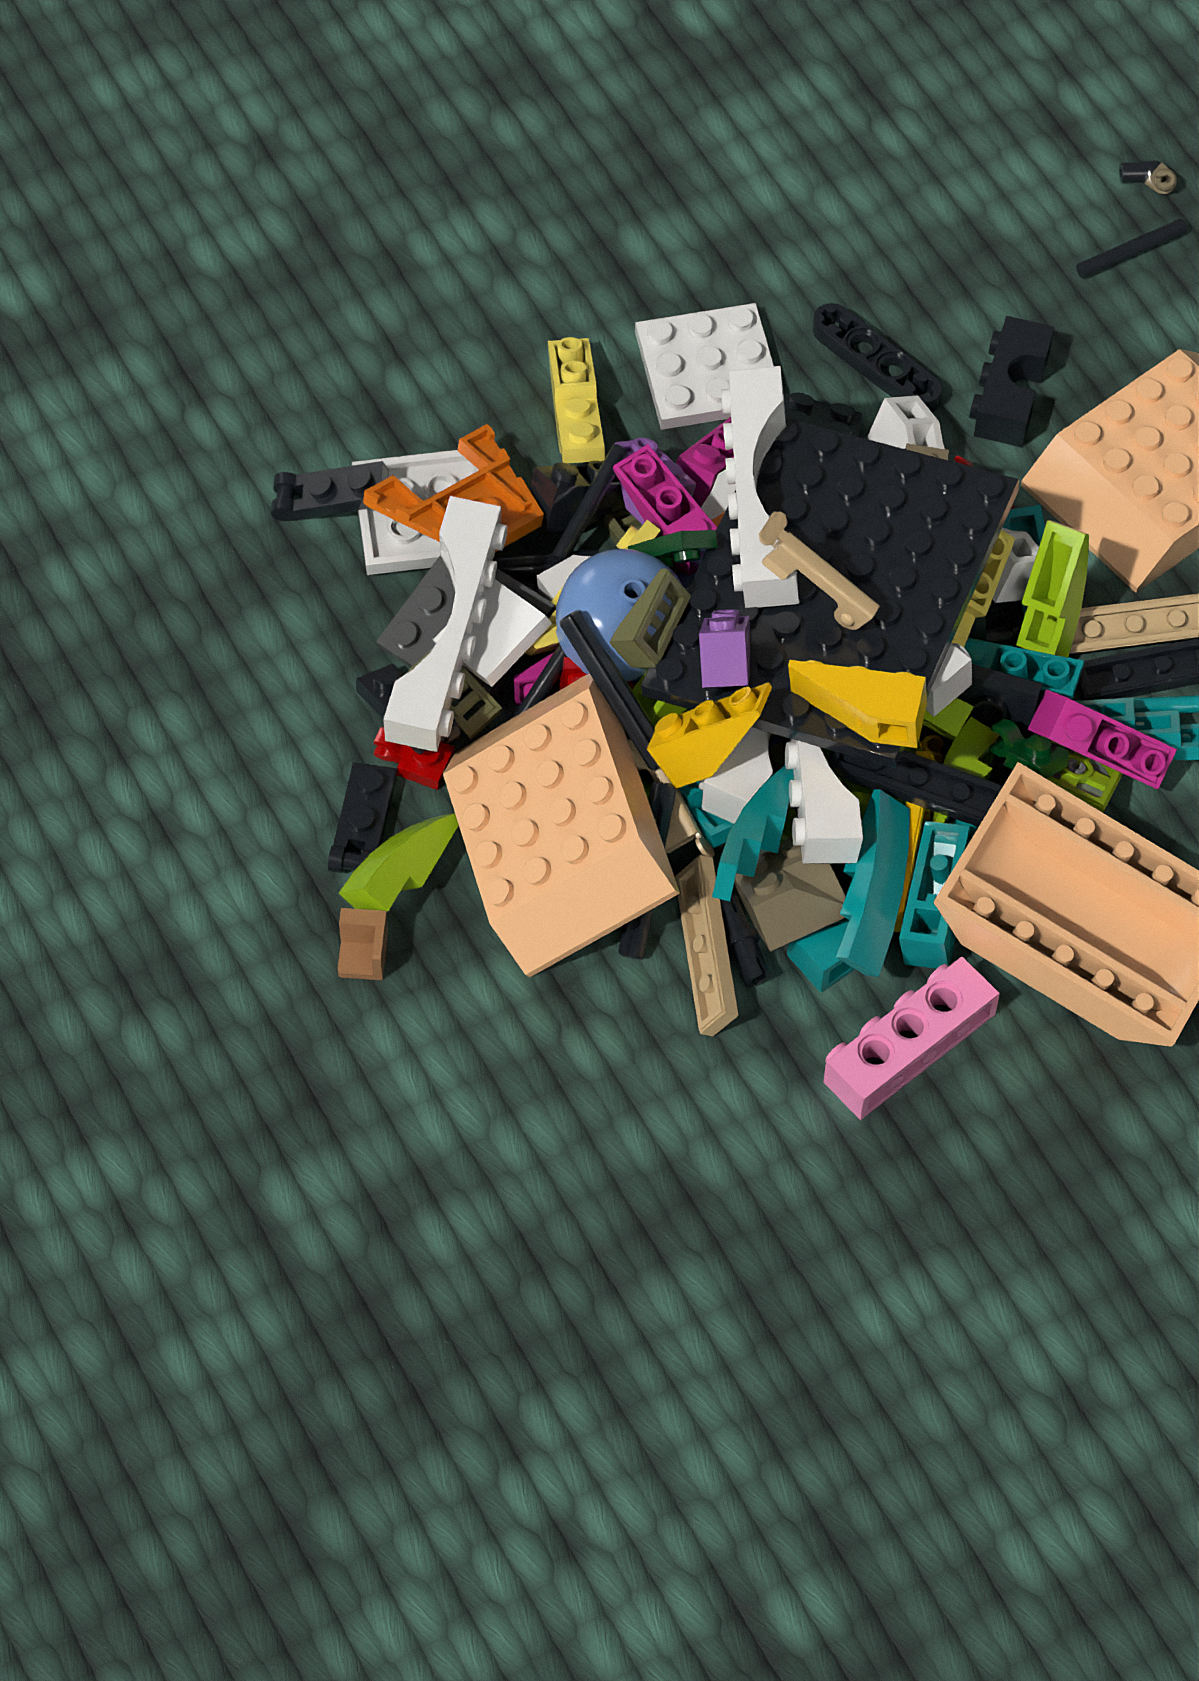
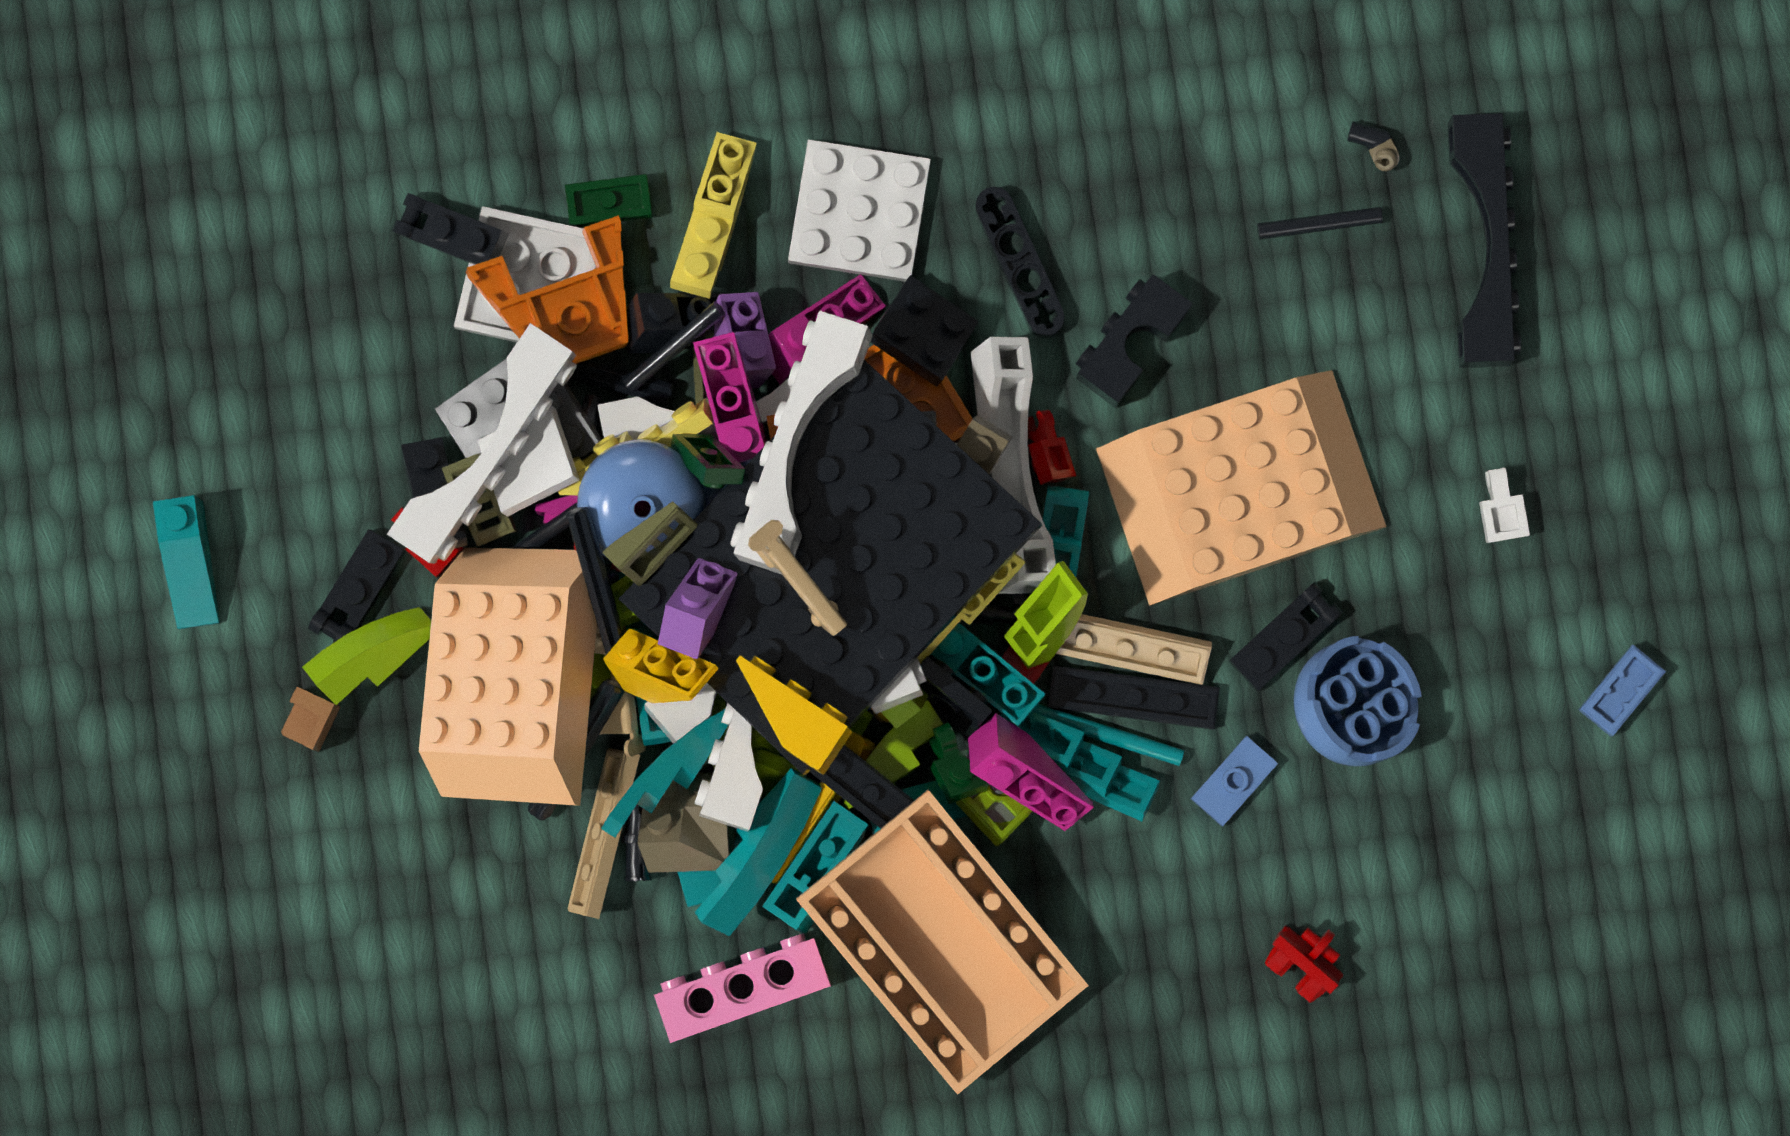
camera: 25 degrees right, 25 degrees up
none -> teal slope [153,495,220,630]
none -> dark green plate [565,174,653,227]

